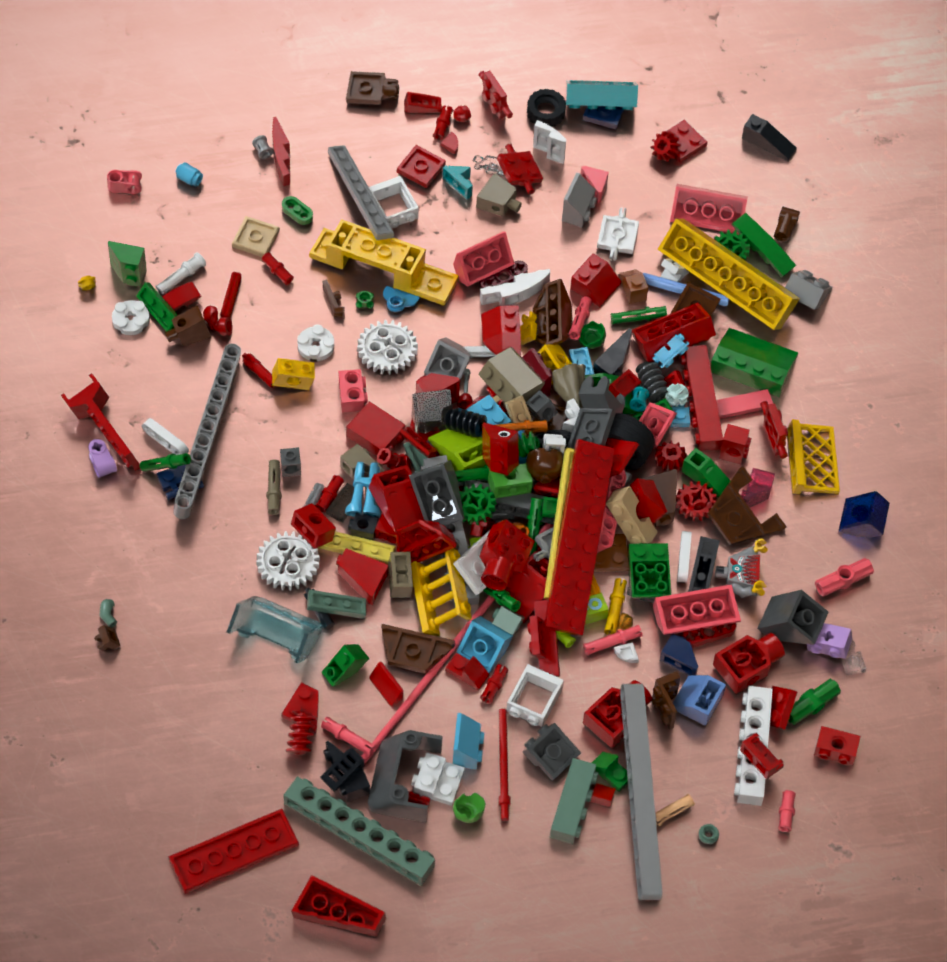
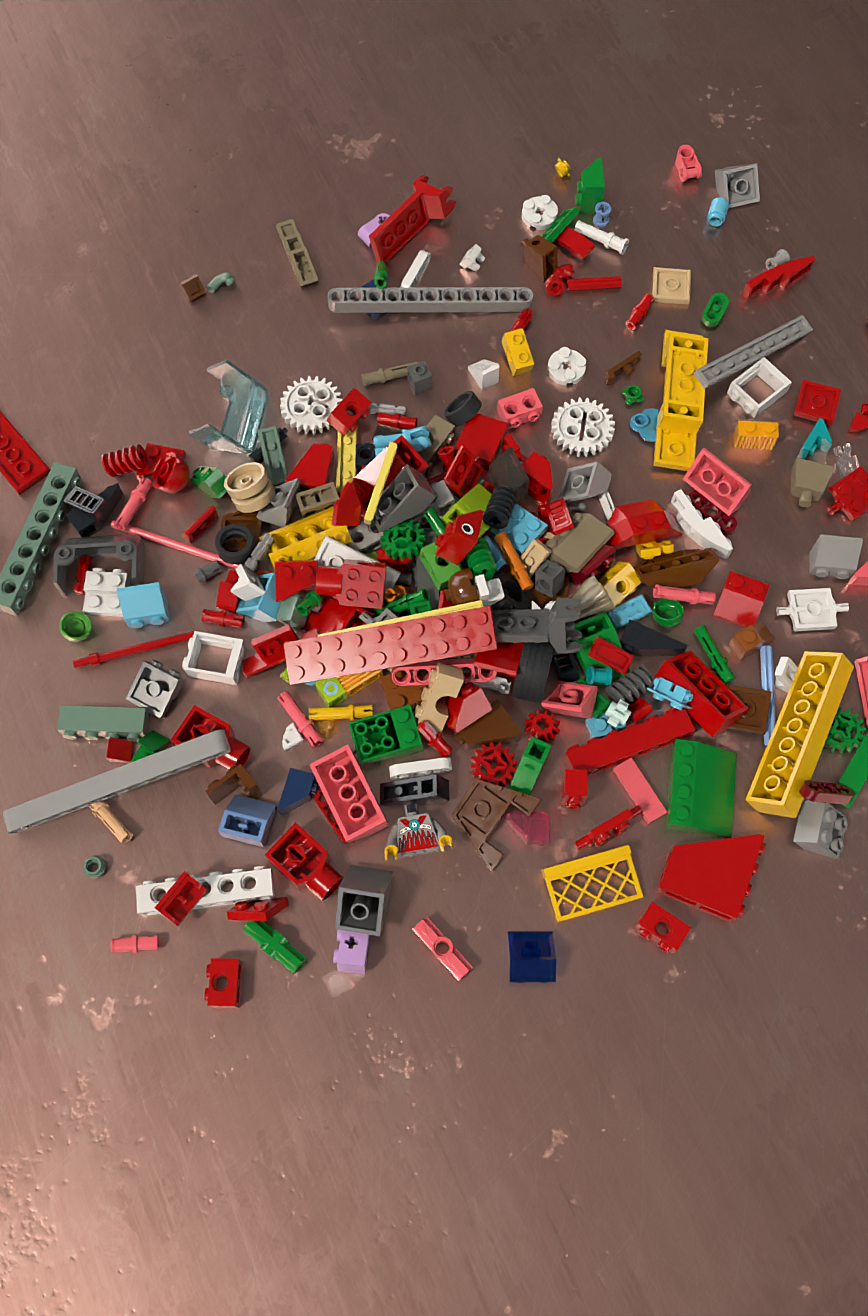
camera: 80 degrees right, 10 degrees up
none -> red cylinder [152,452,190,493]
none -> dark grey pin [194,560,222,582]
none -> black tyre [215,524,255,565]
none -> tan wheel [224,462,275,513]
none -> white slope [231,564,265,601]
none -> light grey axle [245,533,275,571]
none -> light grey slope [256,478,300,527]
none -> red wing [274,560,317,602]
none -> dark tan slope [276,219,318,287]
none -> light yellow tile [364,442,398,525]
none -> red axle [417,720,452,758]
none -> black tyre [444,391,482,427]
none -> white tile [460,244,485,271]
none -> white slope [468,359,499,390]
none -> red plate [501,433,527,471]
none -> red slope [546,498,574,535]
none -> medium blue bush [593,202,611,227]
none -> red brick [635,901,691,954]
none -> red slope [656,834,766,922]
none -> light grey slope [715,163,760,208]
none -> light orange brick [733,420,779,450]
none -> dark red beam [799,781,854,805]

